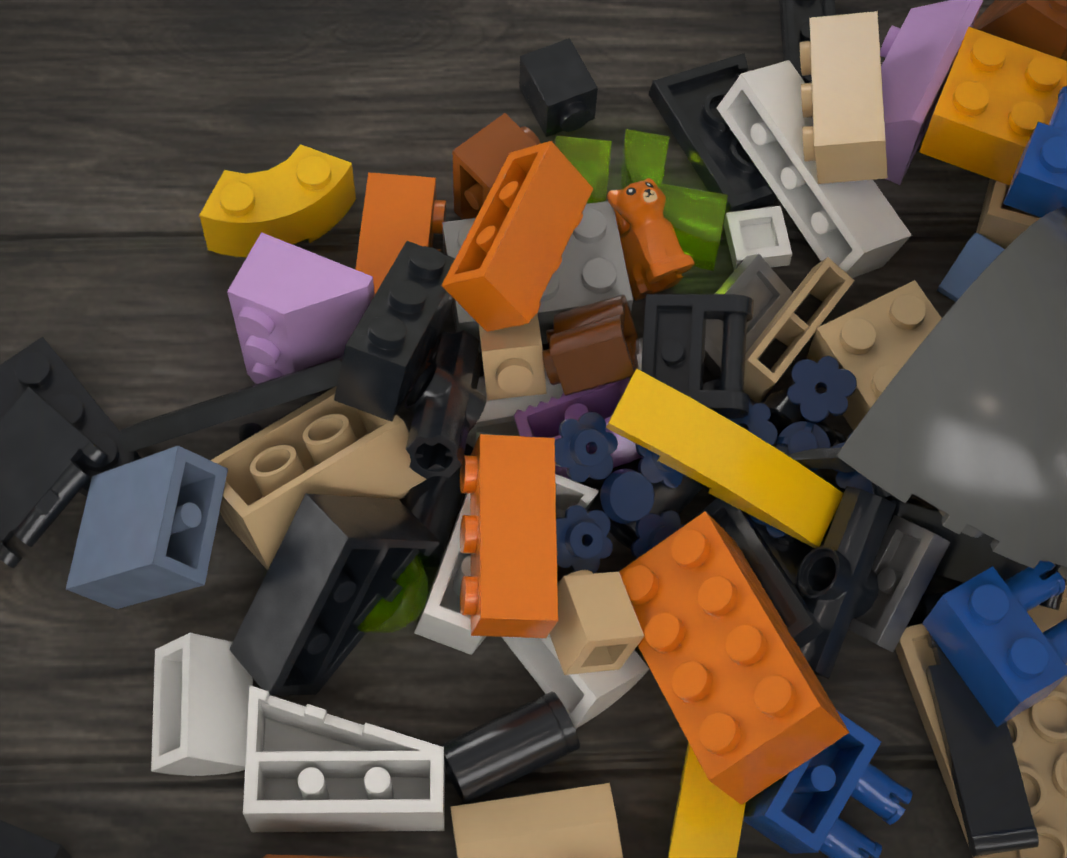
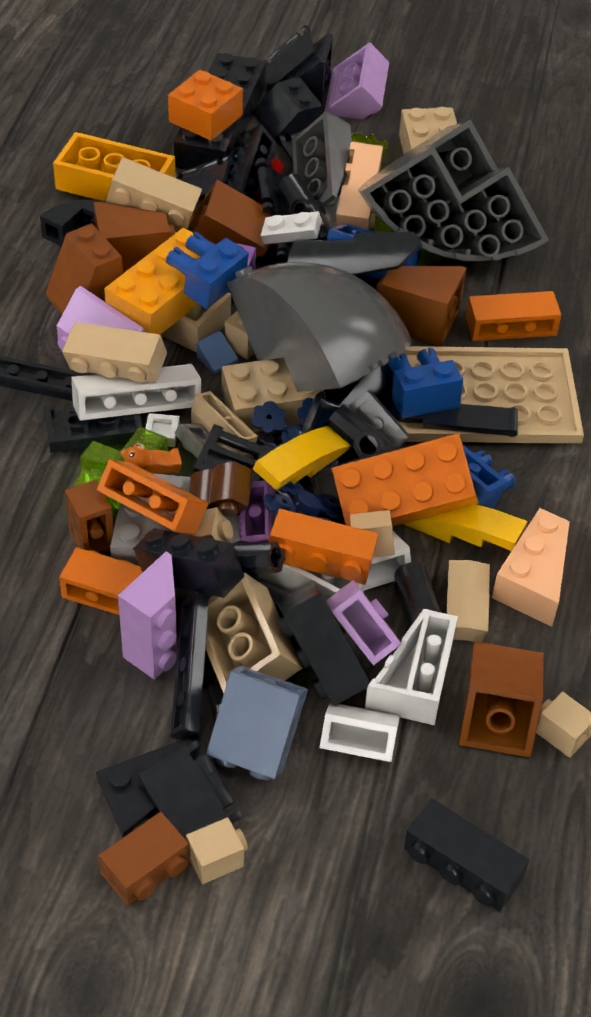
camera: 75 degrees left, 15 degrees down
yellow brick [199,144,356,257] -> none
black brick [519,38,598,137] -> none
none -> lavender brick [326,580,401,666]

